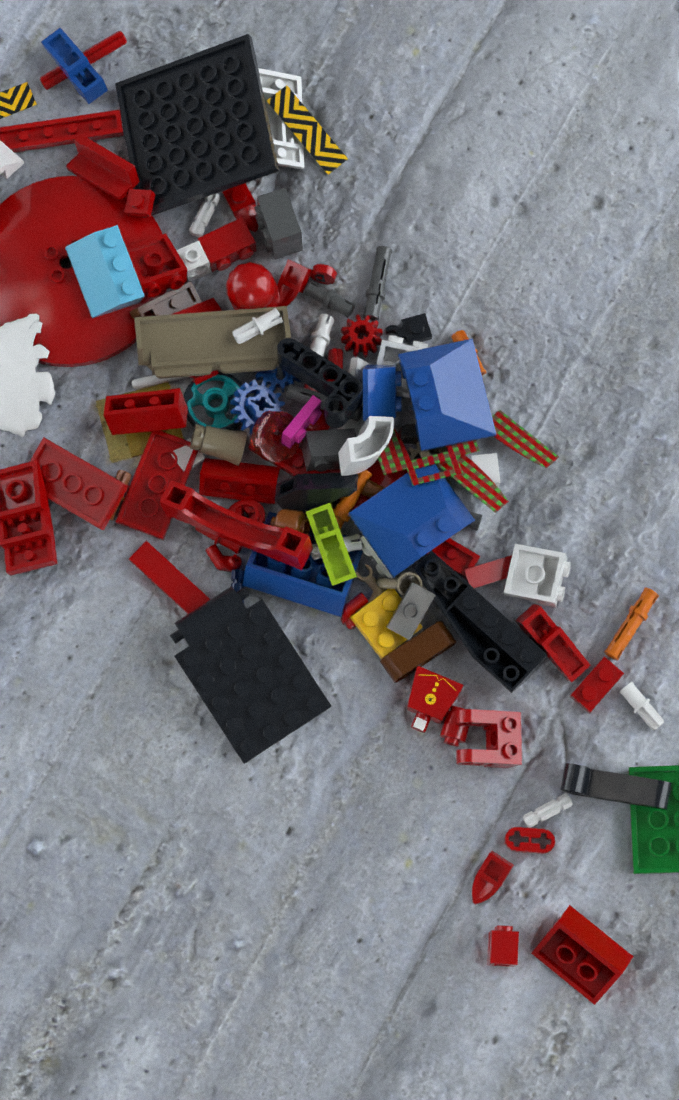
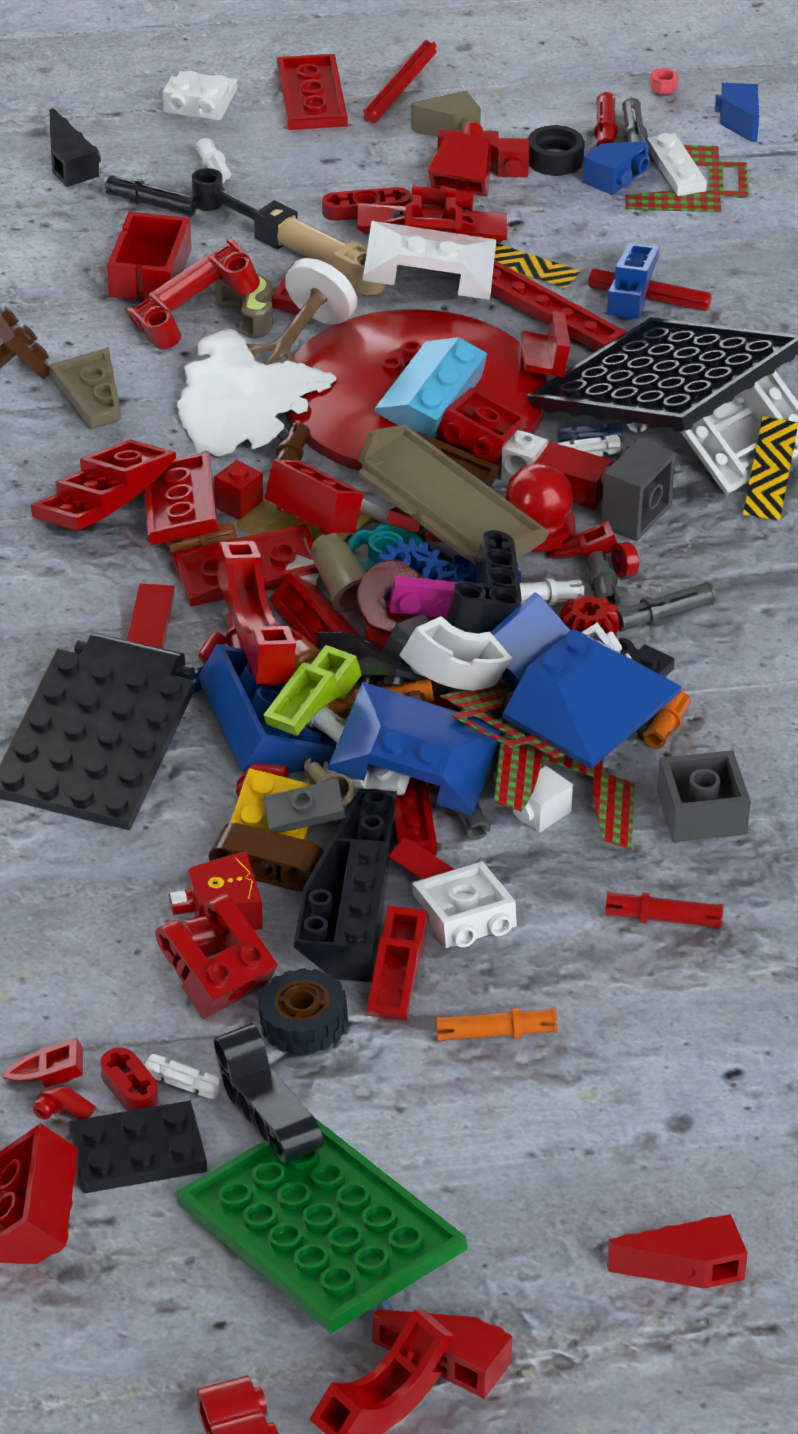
camera: 50 degrees right, 35 degrees down
red plate [124,189,155,217] -> none
white axle [232,308,283,344] -> none
red plate [570,656,624,714] -> none
white axle [619,682,664,731] -> none
none -> red arm [32,1086,96,1119]
none -> black plate [69,1100,207,1194]
none -> red brick [214,459,263,522]
none -> black wheel [258,968,348,1055]
none -> reddish brown pin [270,423,310,471]
none -> dark blue axle [557,423,623,444]
none -> red pin [605,891,724,929]
none -> dark grey brick [657,750,751,842]

